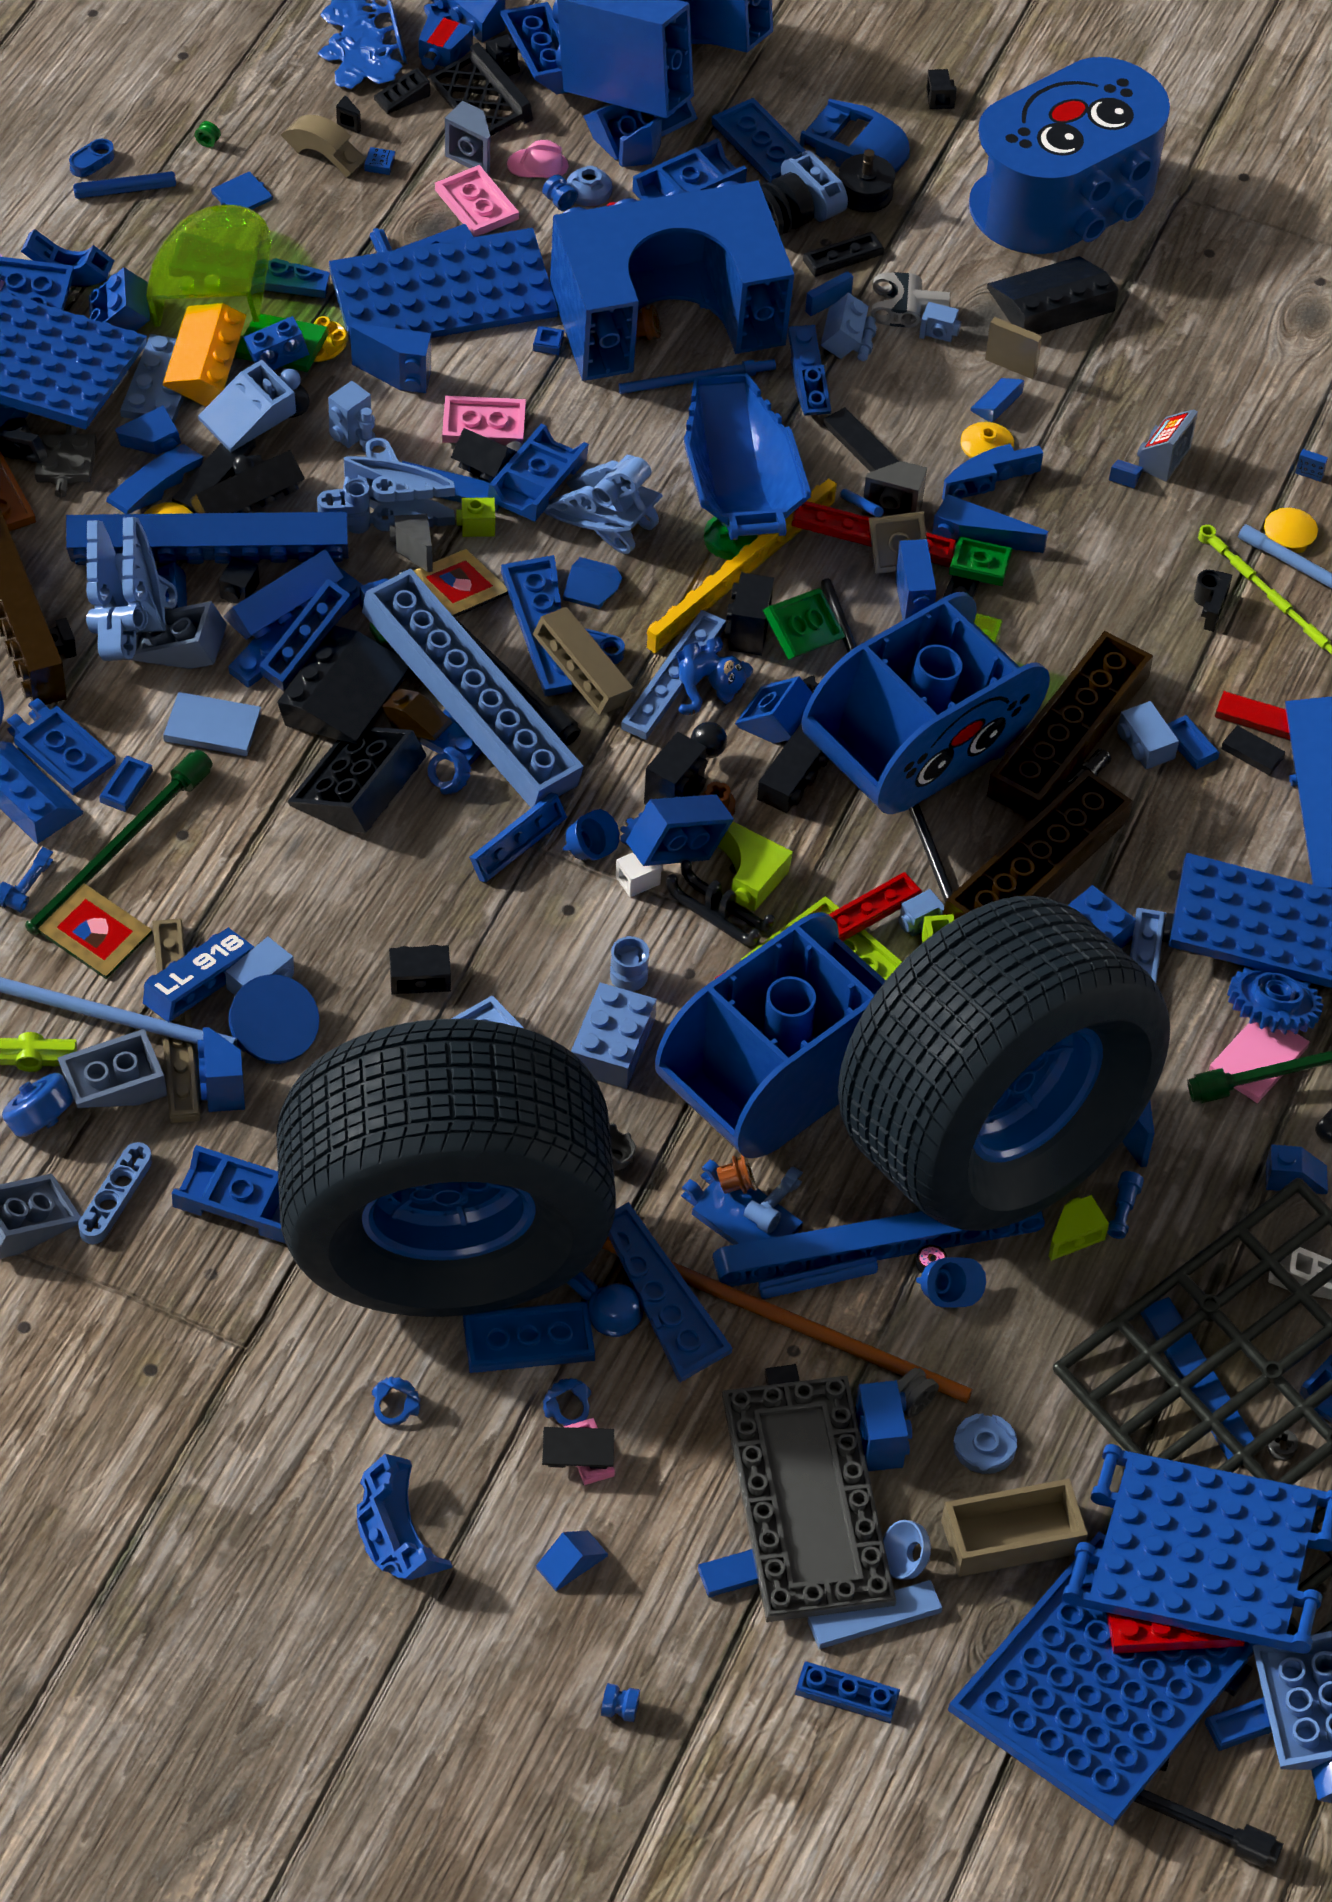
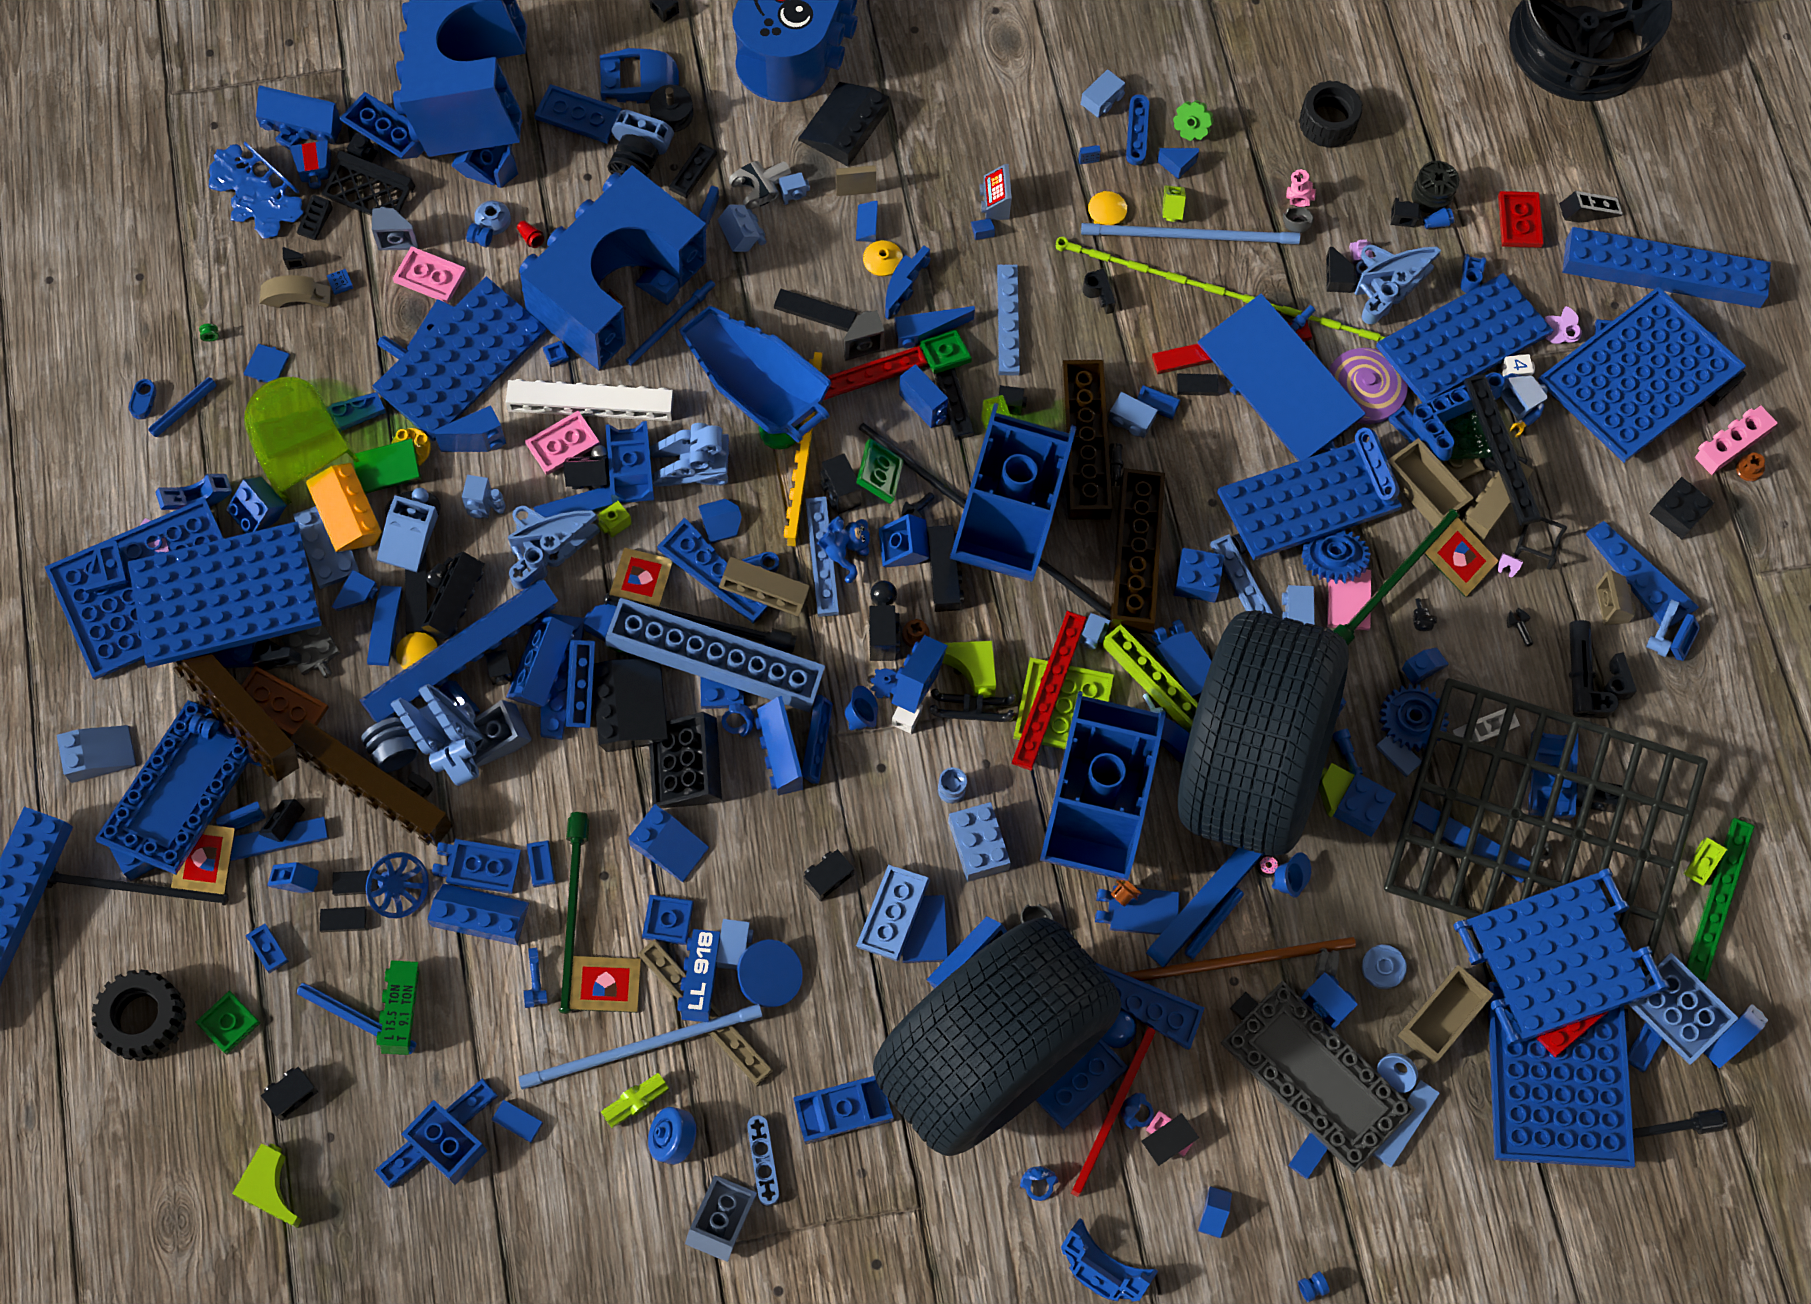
camera: 35 degrees left, 15 degrees up
sand blue slope [58,1029,167,1108] -> none
medium blue tile [163,692,262,756] -> none
blue slope [197,1027,245,1112] -> none
blue brick [244,316,309,370] -> none
dark brown slope [382,689,452,741] -> none
dark grey slope [389,514,433,572] -> none
bright pink piece [507,140,569,178] -> none
blue piece [632,138,747,200] -> none
medium blue brick [744,1167,803,1234] -> none
blue slope [788,325,831,416] -> none
blue tile [795,1661,900,1723] -> none
blue bar [840,489,884,517] -> none
dark tan tile [868,511,927,574] -> none
none -> sand blue wheel [361,717,419,773]
none -> white brick [506,379,674,421]
none -> blue slope [628,804,709,882]
none -> blue slope [635,269,680,306]
none -> blue tile [642,895,694,945]
none -> slope [754,696,803,796]
none -> black brick [996,385,1027,416]
none -> medium blue plate [997,265,1020,375]
none -> red tile [1070,1027,1156,1197]
none -> medium blue brick [1282,585,1314,625]
none -> blue brick [1333,773,1396,837]
none -> medium blue tile [1376,736,1421,777]
none -> blue gear [1379,684,1449,752]

